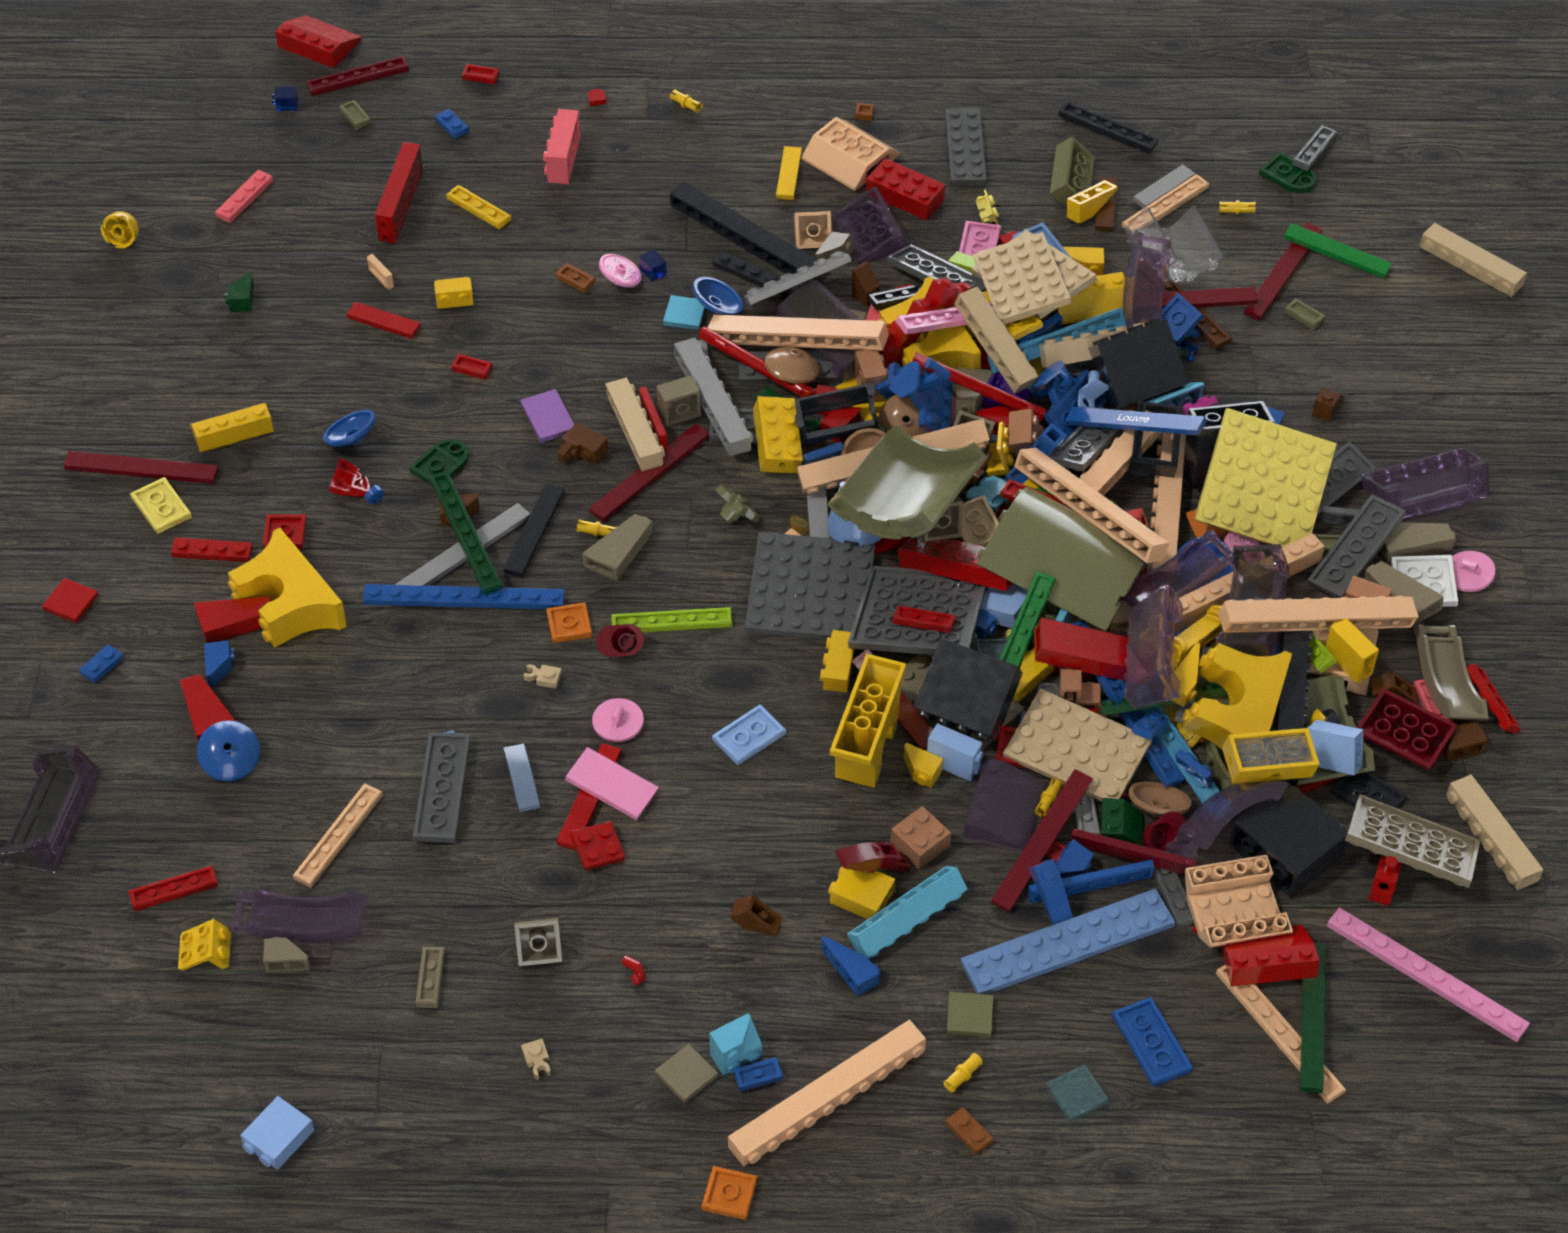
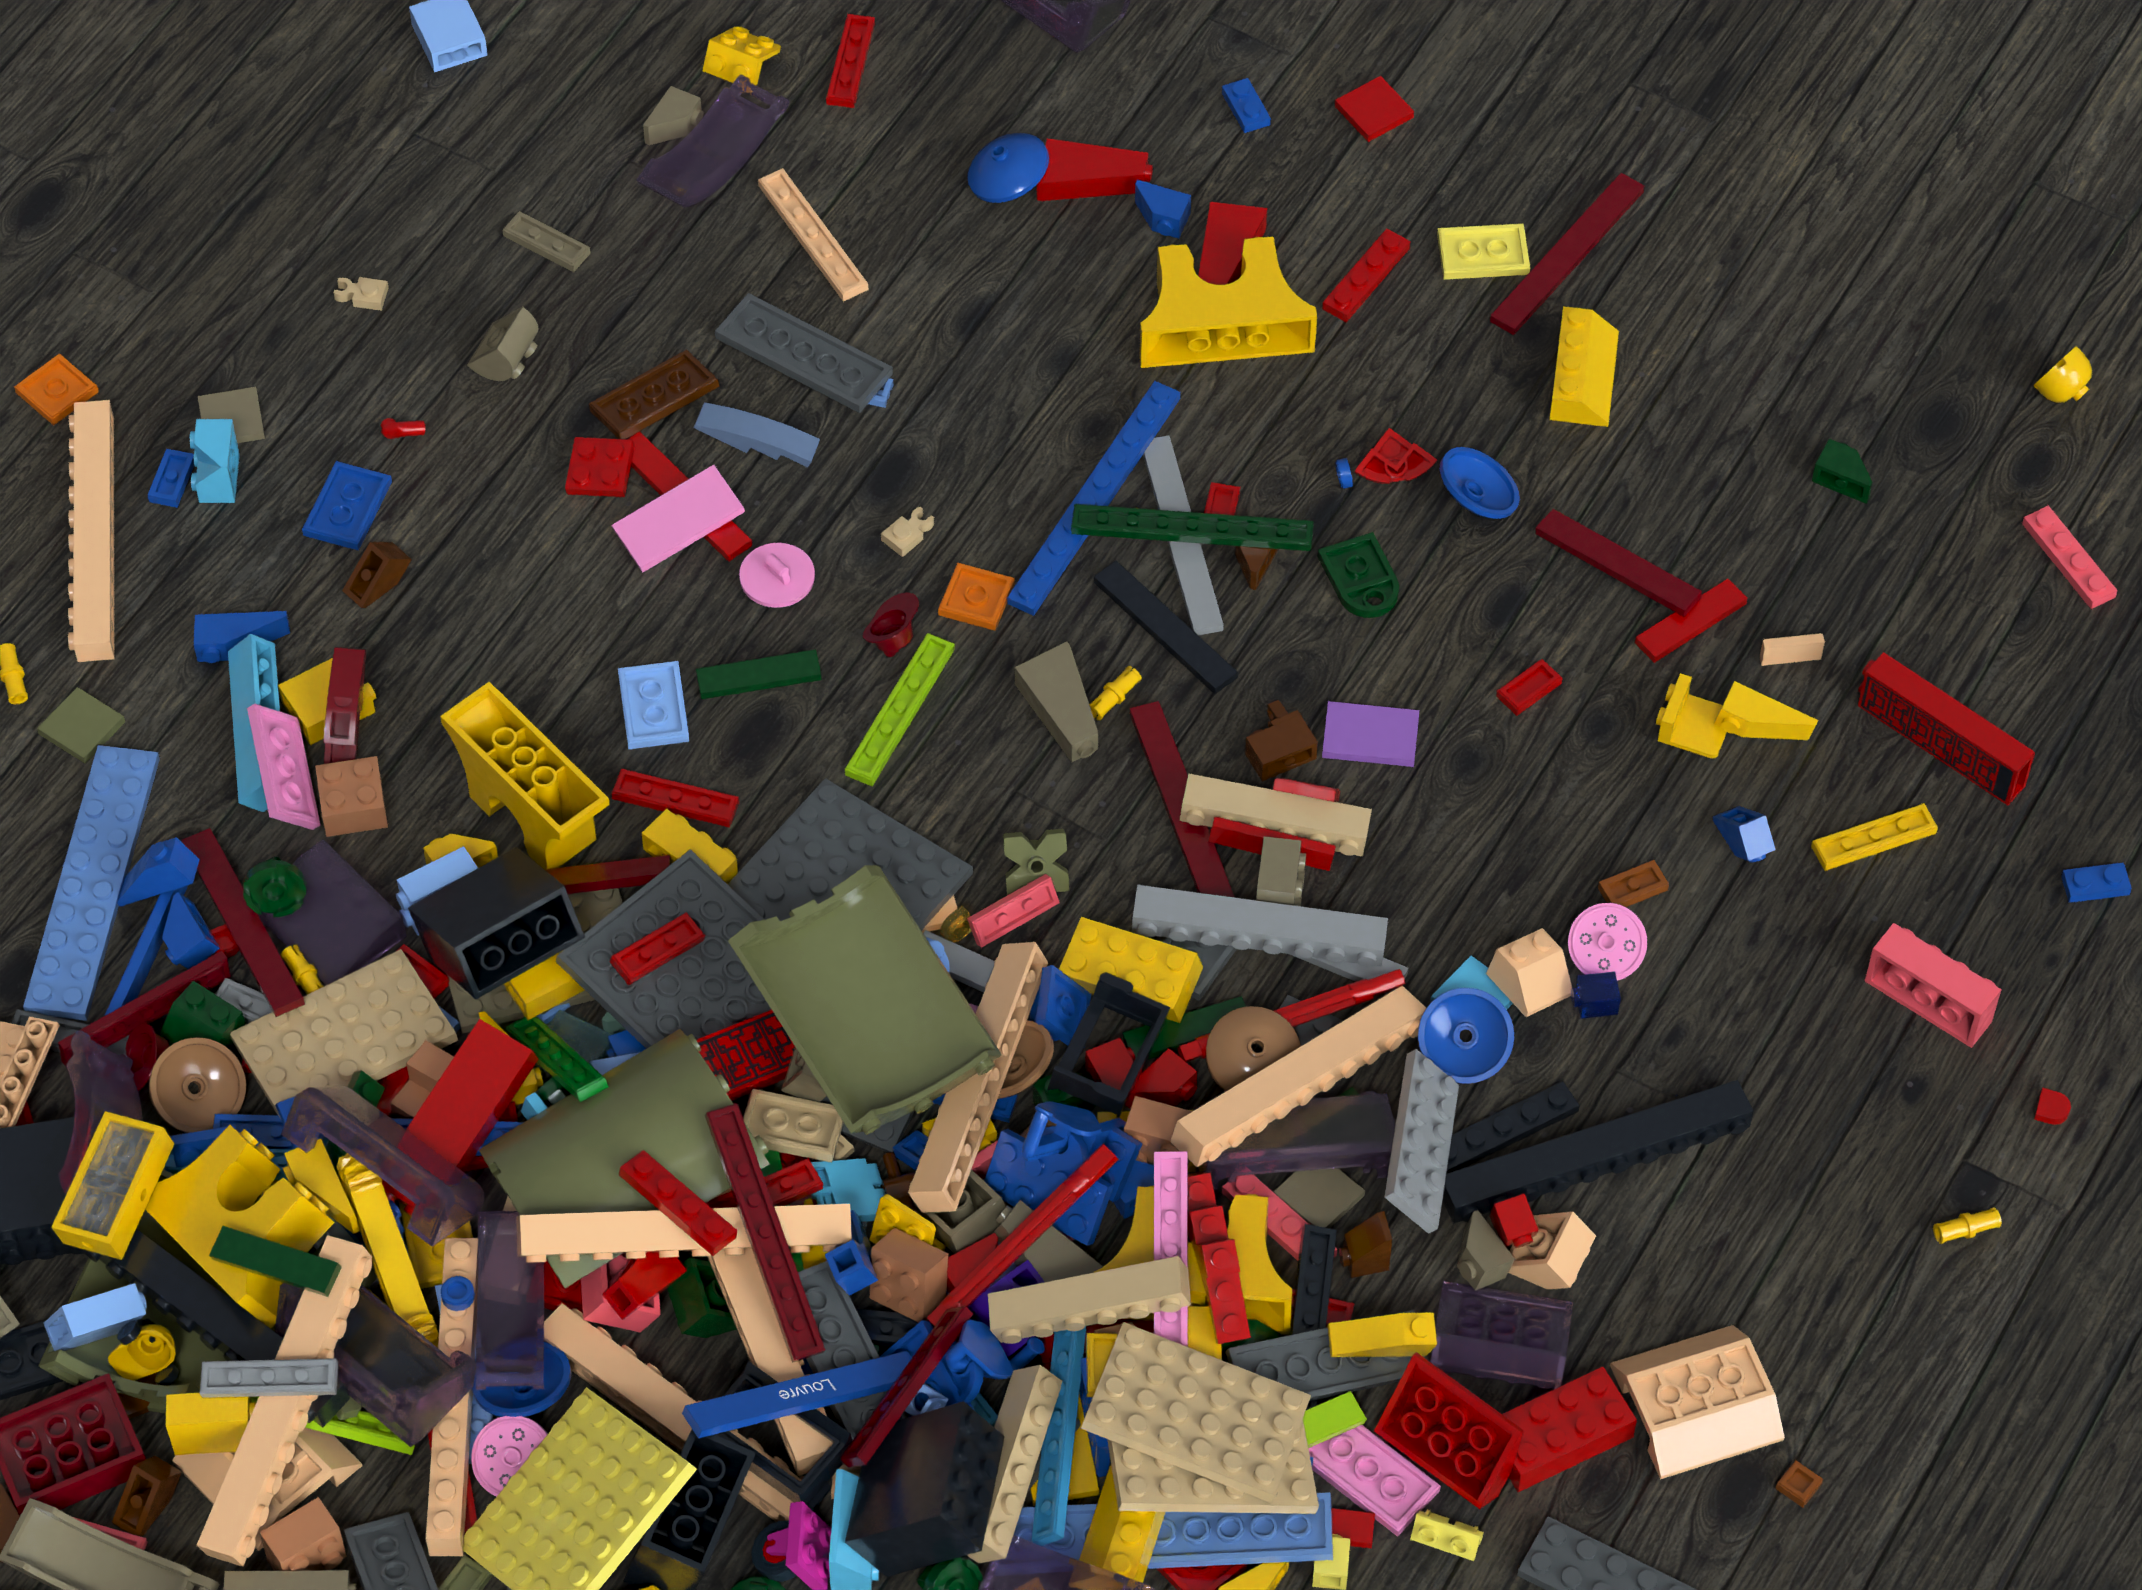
camera: 120 degrees right, 5 degrees up
red plate [263,514,307,549] -> none
yellow tile [776,146,802,200] -> none
none -> light grey tile [200,1358,338,1398]
none -> dark green tile [209,1226,342,1297]
none -> dark green tile [243,856,307,917]
none -> bright pink tile [247,704,320,830]
none -> blue tile [302,461,392,551]
none -> blue tile [441,1276,475,1311]
none -> reddish brown tile [588,350,720,439]
none -> red tile [612,769,739,828]
none -> red plate [619,1150,738,1256]
none -> dark green tile [696,650,822,699]
none -> dark red tile [705,1103,825,1363]
none -> dark red tile [841,1306,973,1467]
none -> coral tile [967,874,1060,948]
none -> red tile [1204,482,1240,515]
none -> tile [1273,778,1341,802]
none -> yellow slope [1328,1313,1437,1357]
none -> red slope [1374,1352,1524,1509]
none -> light nougat slope [1486,928,1573,1017]
none -> red slope [1490,1193,1538,1248]
none -> dark red tile [1535,509,1702,617]
none -> blue slope [1713,806,1776,862]
none -> yellow slope [1714,681,1818,740]

